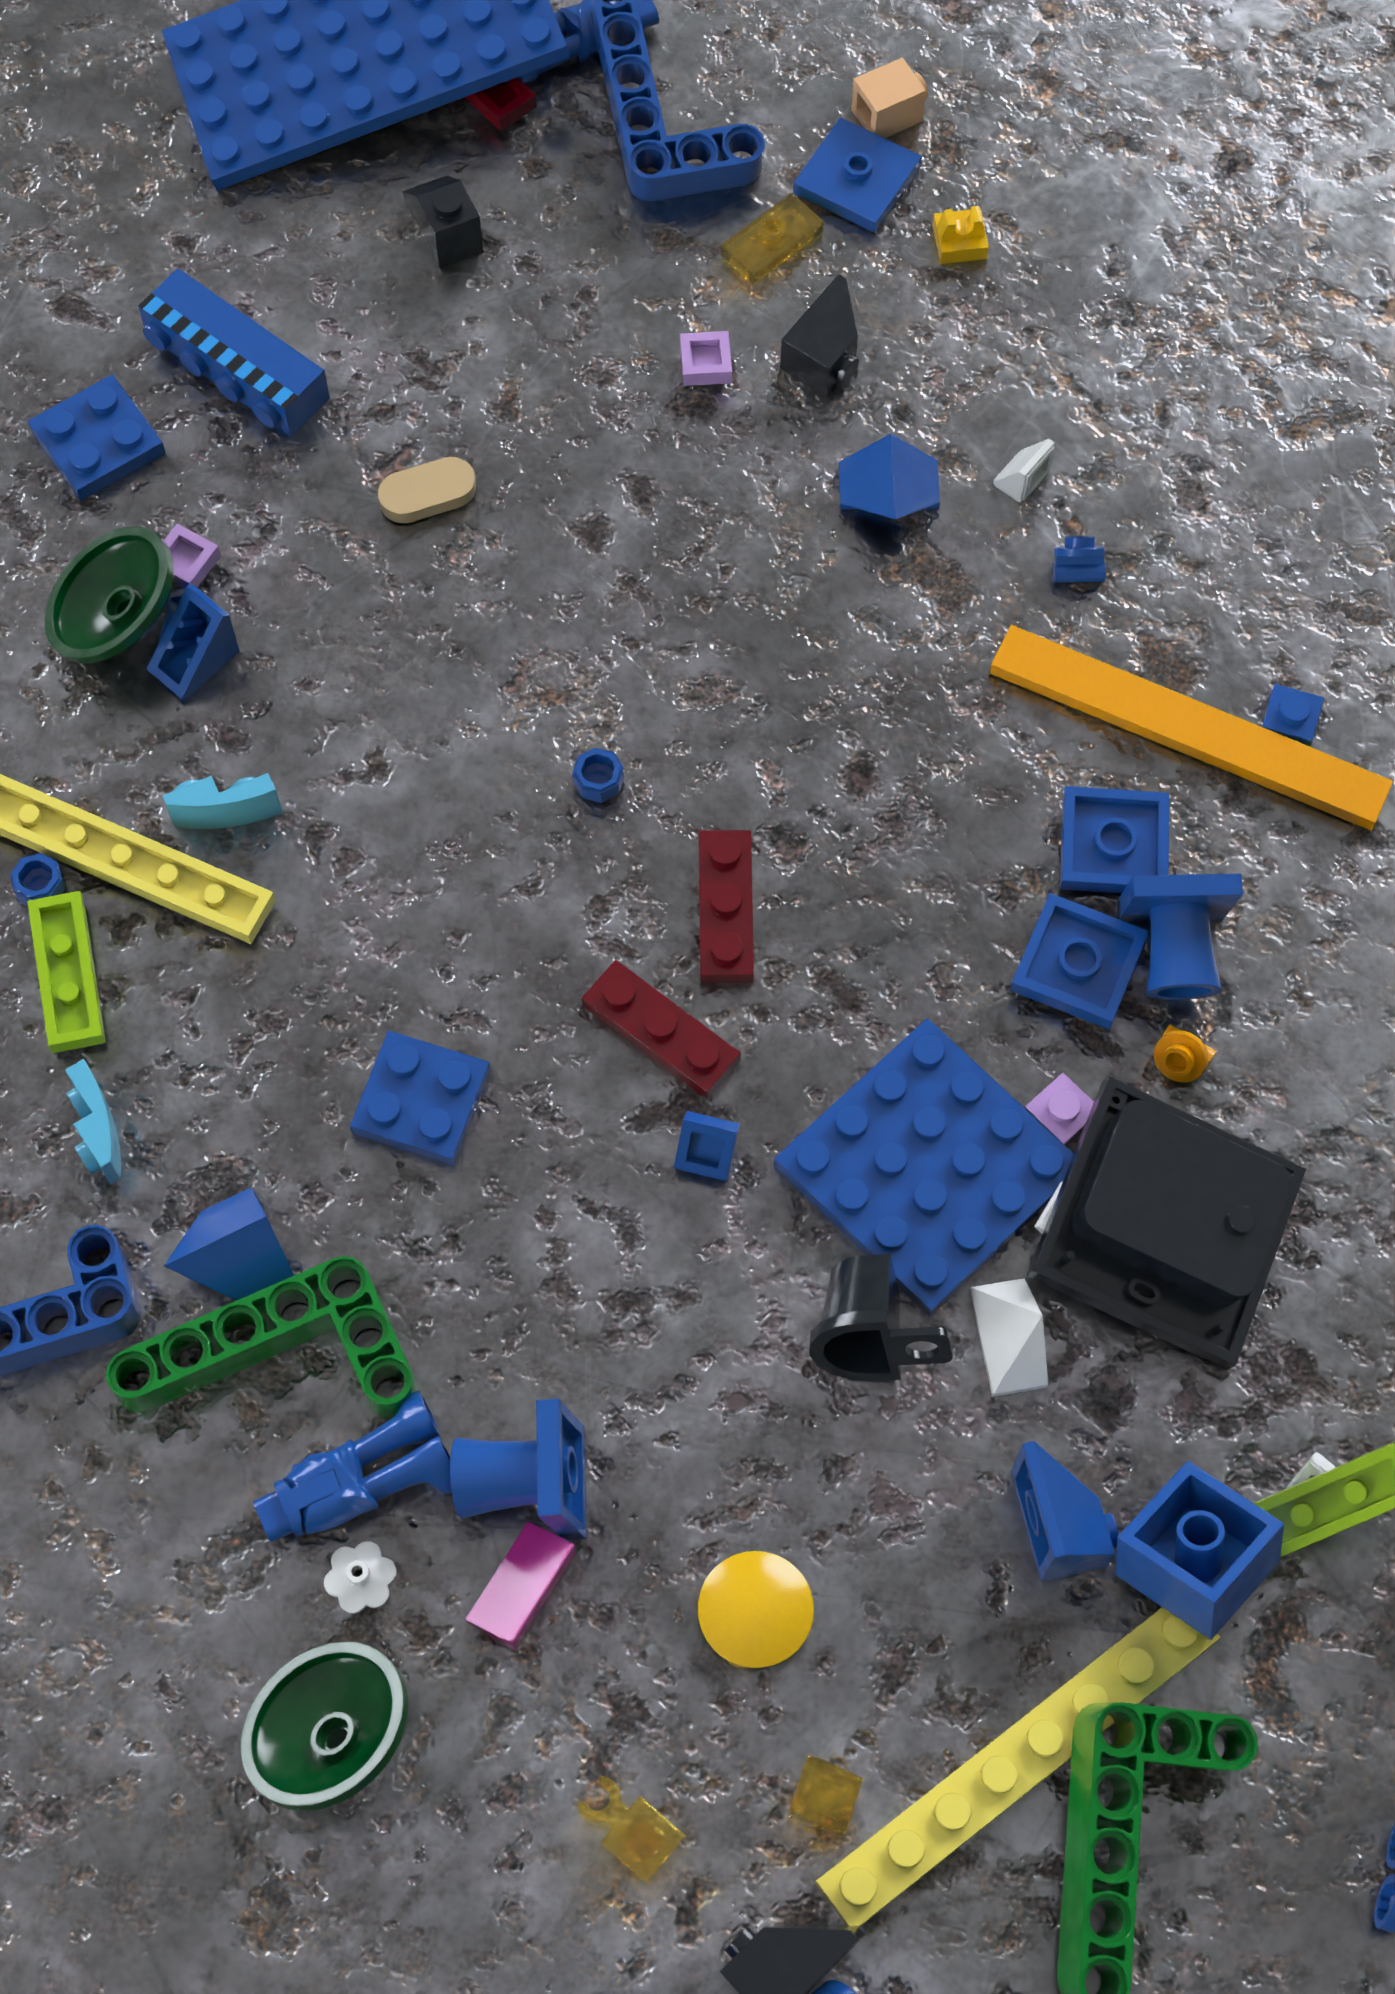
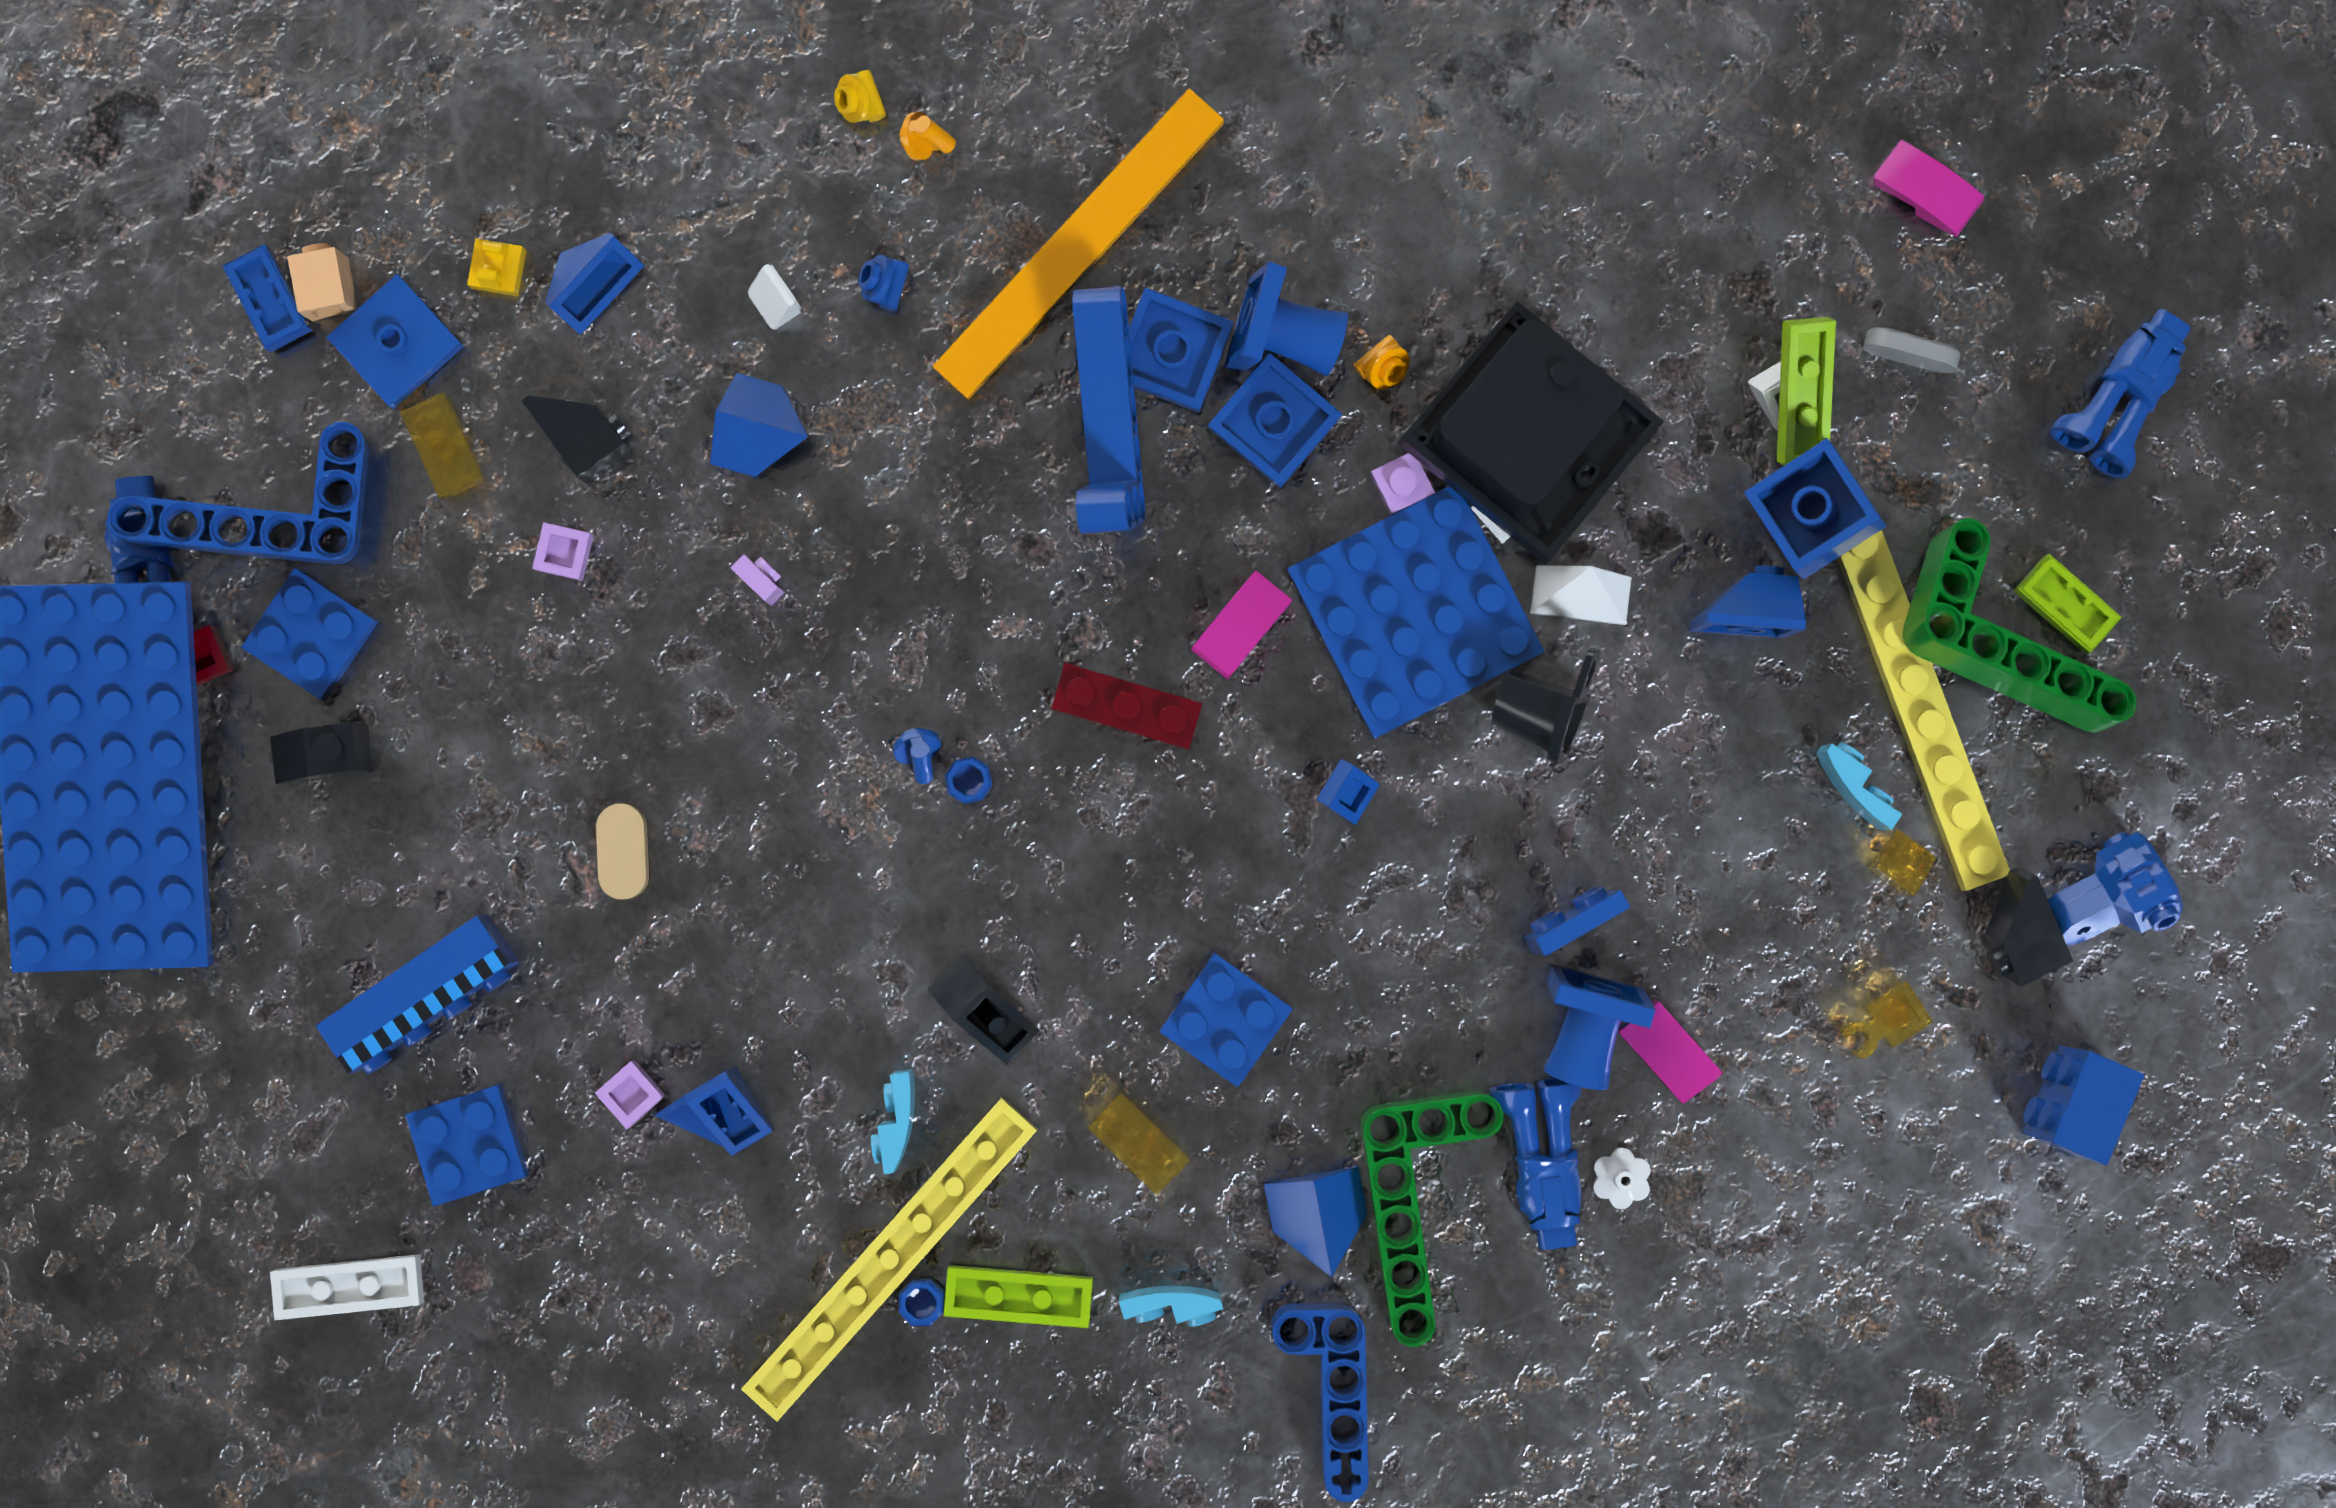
camera: 70 degrees left, 20 degrees up
dark green dish [45,527,174,663] -> none
dark green dish [241,1642,408,1811] -> none
dark red plate [582,959,741,1099] -> none
yellow dish [698,1551,814,1668] -> none
blue plate [1261,683,1324,746] -> none
none -> blue plate [222,244,313,352]
none -> blue plate [241,568,379,701]
none -> blue slope [545,233,645,335]
none -> lavender plate [730,554,785,606]
none -> yellow plate [834,70,887,123]
none -> blue plate [893,728,941,784]
none -> light orange plate [899,112,956,161]
none -> black slope [927,955,1040,1065]
none -> blue beam [1072,285,1145,534]
none -> clear yellow plate [1087,1092,1190,1195]
none -> dark pink slope [1191,570,1293,680]
none -> blue plate [1523,886,1630,956]
none -> medium azure slope [1816,742,1902,831]
none -> lime plate [2013,554,2122,654]

